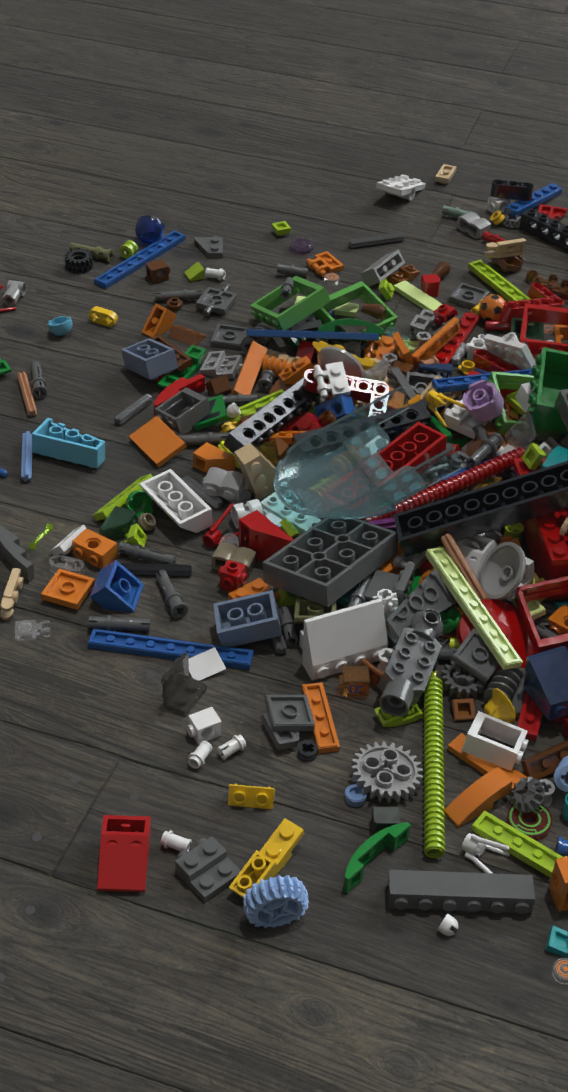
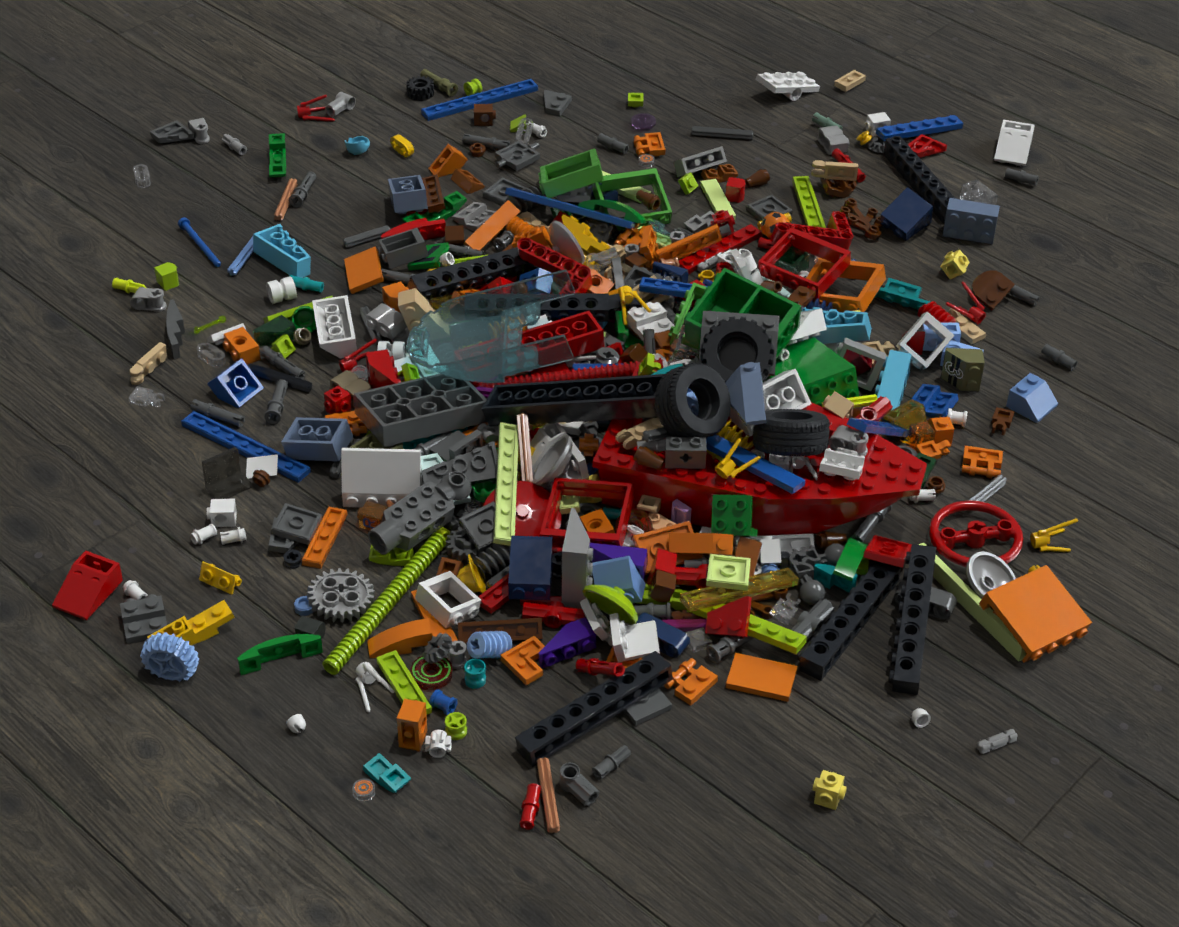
camera: 25 degrees right, 0 degrees up
orange plate [41,569,95,610] -> none
clear blue cylinder [135,215,165,245] -> none
dark grey pin [280,277,294,300] -> none
white plate [313,362,350,399] -> none
white gear [373,589,398,614] -> none
dark grey brick [387,870,535,914] -> none
lavender brick [462,380,504,423] -> none
dark grey pin [466,433,504,468] -> none
black beam [490,179,534,201] -> none
none -> reddish brown plate [252,470,271,487]
none -> white wheel [266,276,297,304]
none -> teal pin [289,275,324,293]
none -> clear beam [515,118,534,145]

